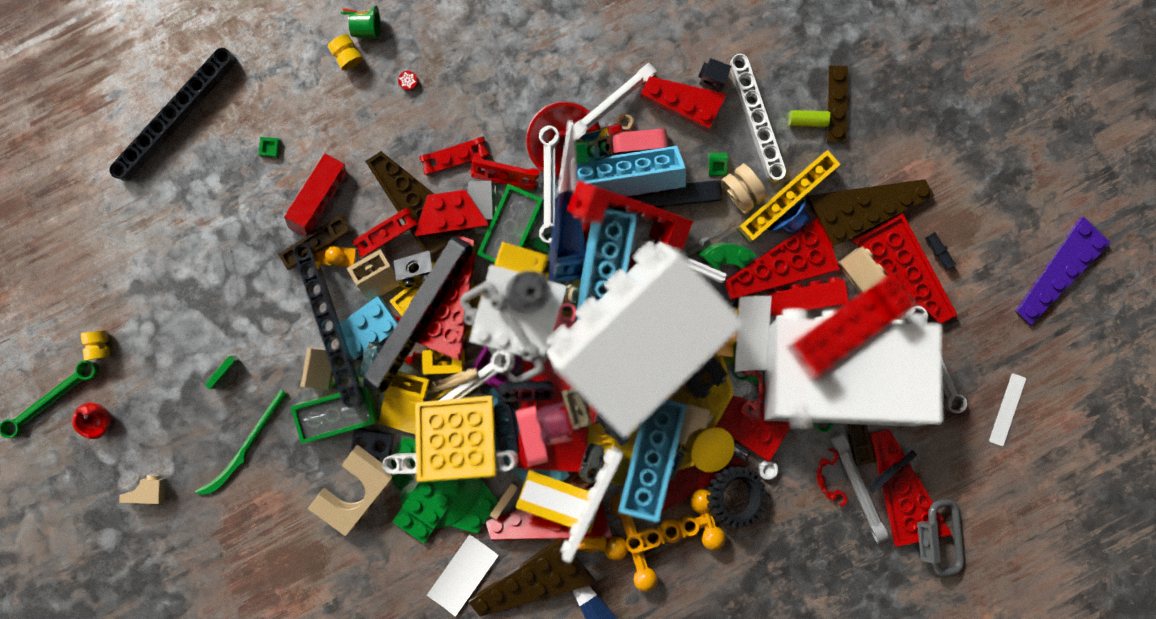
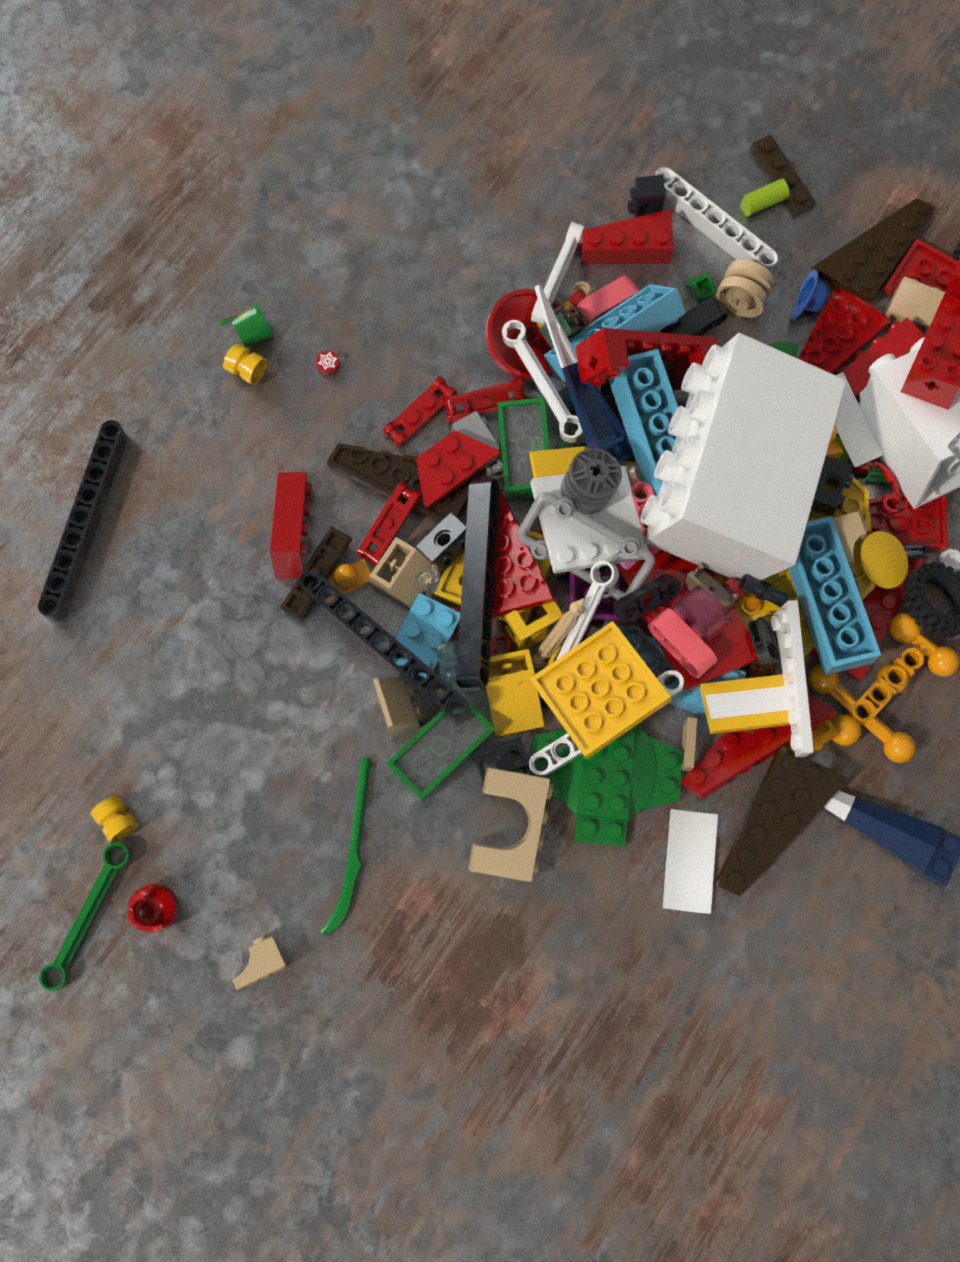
camera: 30 degrees left, 15 degrees down
green tile [205,356,240,390] -> none
green tile [258,137,281,158] -> none
yellow brick [737,150,840,242] -> none
none -> clear tile [415,563,439,597]

